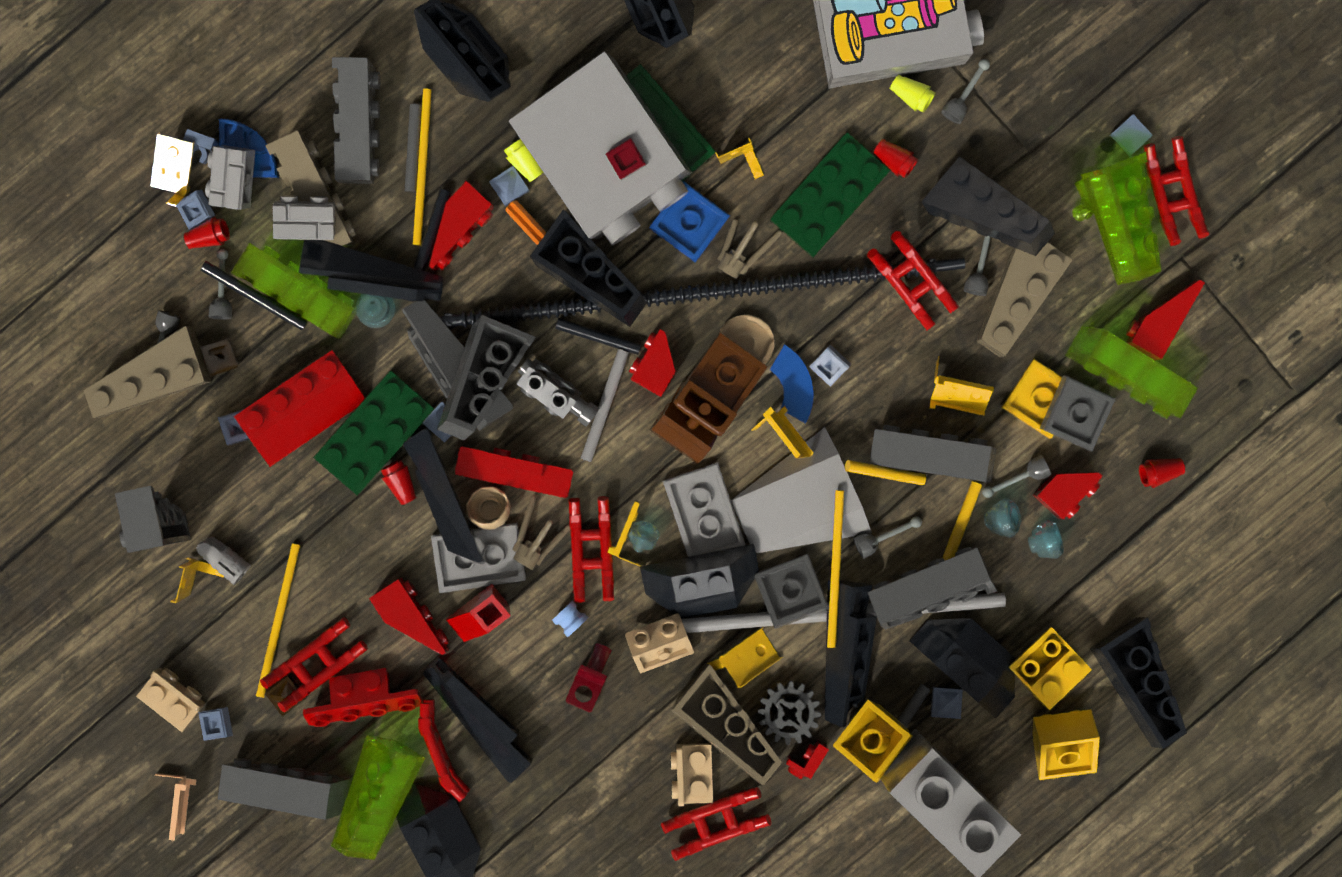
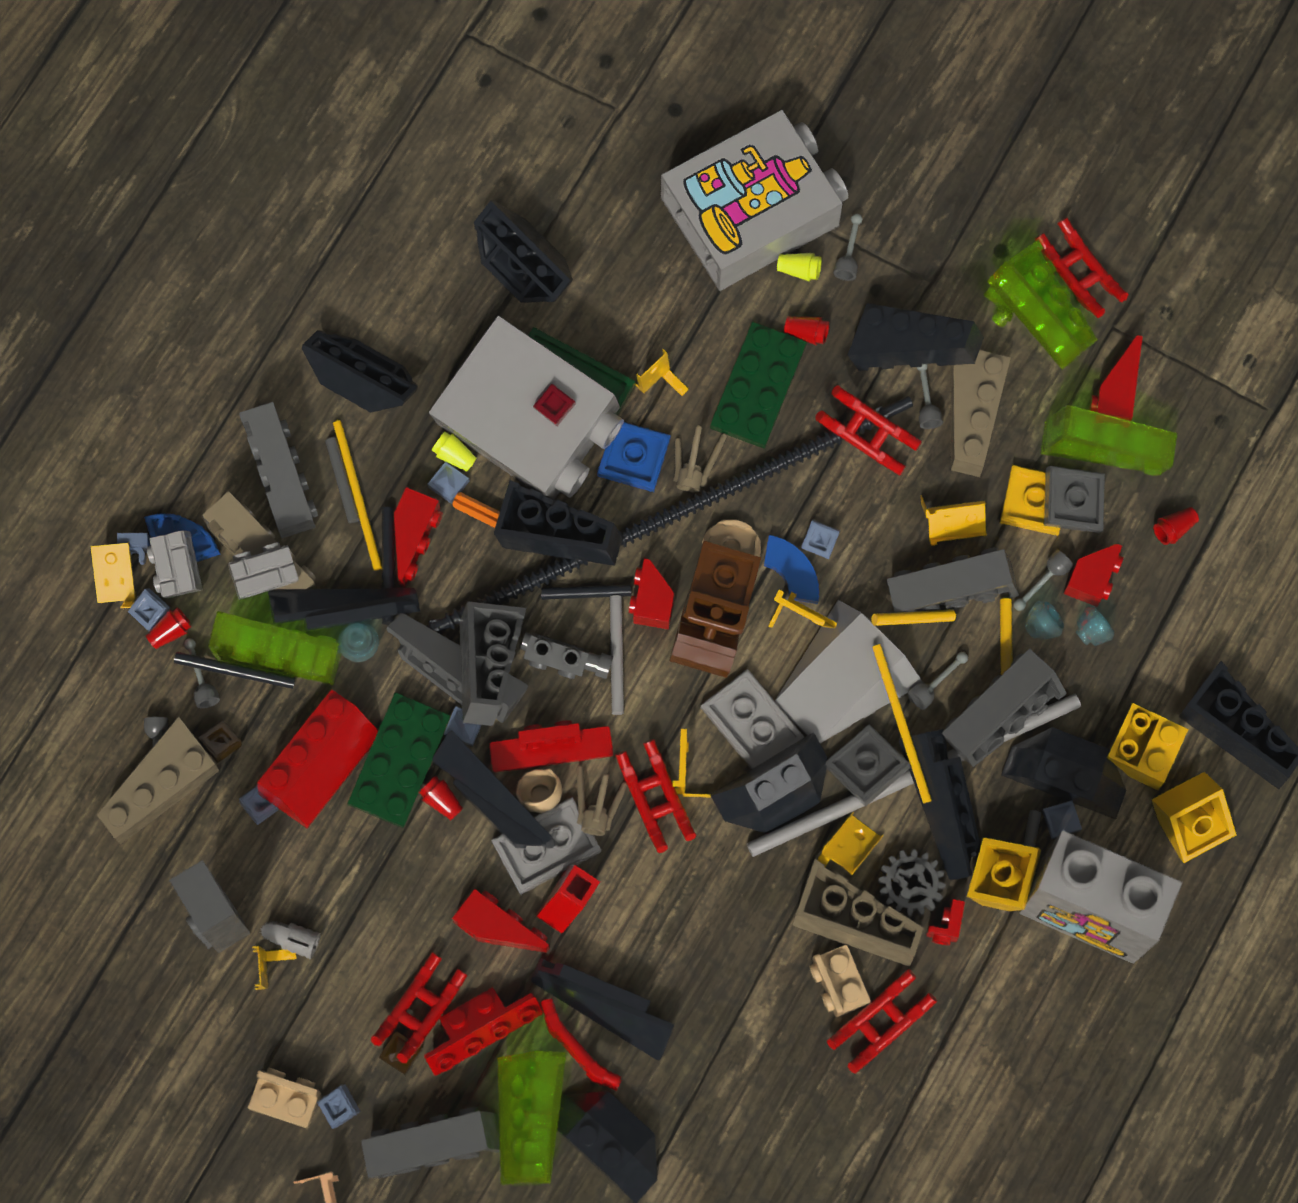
camera: 20 degrees left, 15 degrees down
yellow axle [256,543,300,698] -> none
light blue wheel [552,600,589,637] -> none
dark red bracket [565,643,612,713] -> none
tan bracket [625,614,694,674] -> none
clear light blue tile [628,521,660,552] -> none
tile [1110,114,1153,156] -> none

